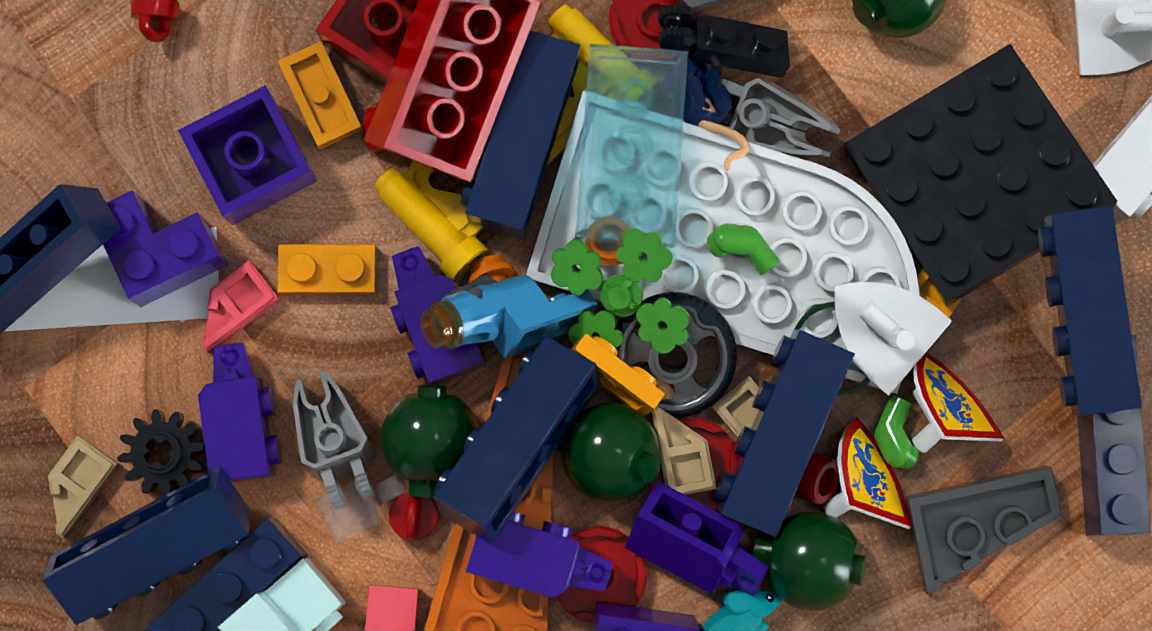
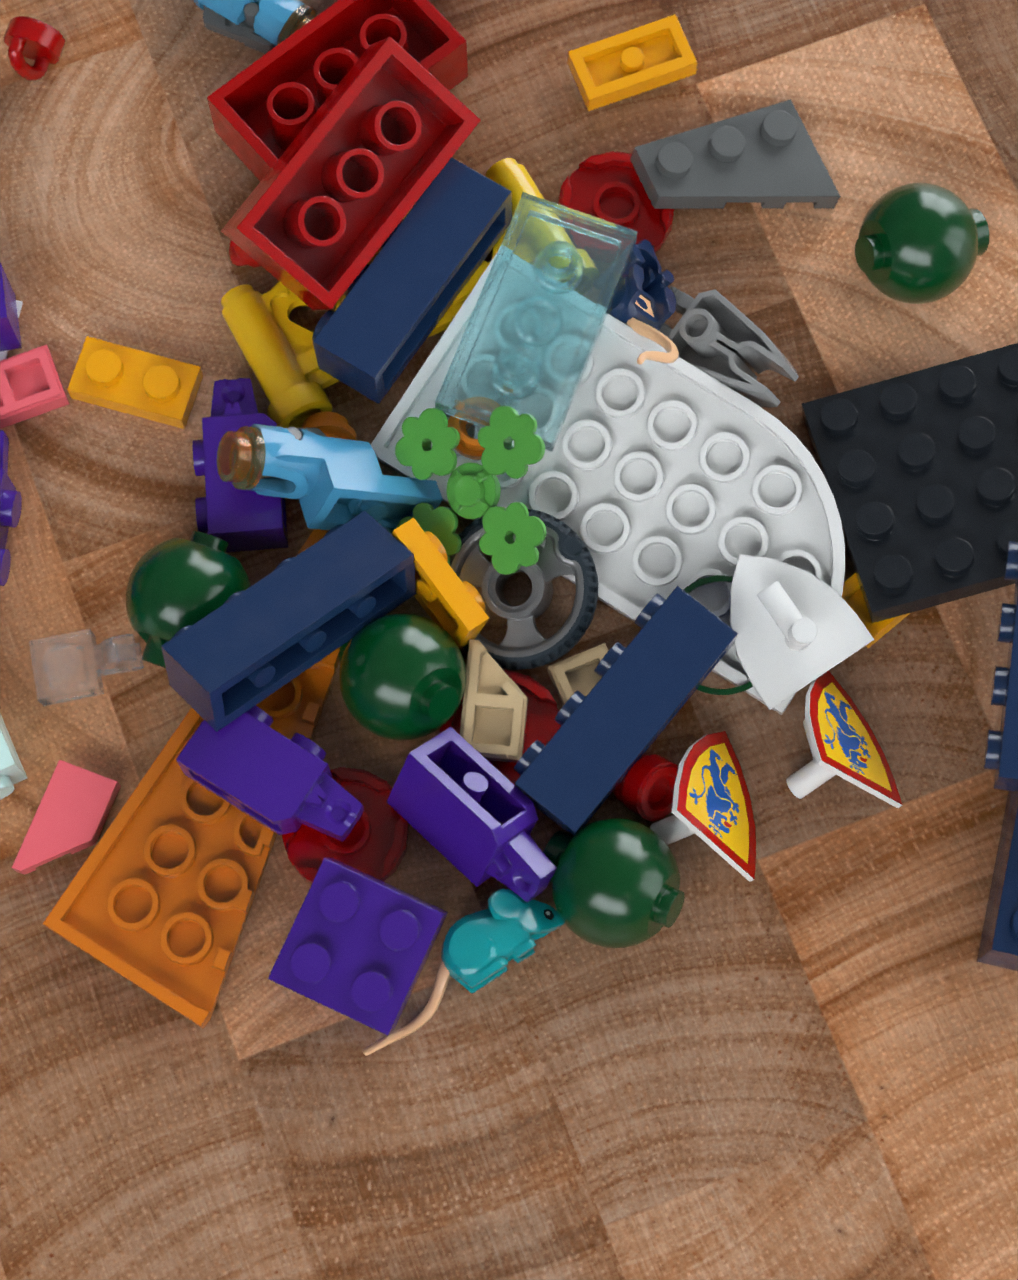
camera: 20 degrees right, 10 degrees down
dark purple brick [178,85,317,225] -> none
light orange plate [278,41,363,150] -> none
light grey hinge [293,371,376,511] -> none
red tile [389,492,438,540] -> none
black hinge [658,4,790,78] -> none
bright green arm [707,223,780,276] -> none
bright green arm [874,395,919,470] -> none
dark grey wing [905,465,1061,594] -> none

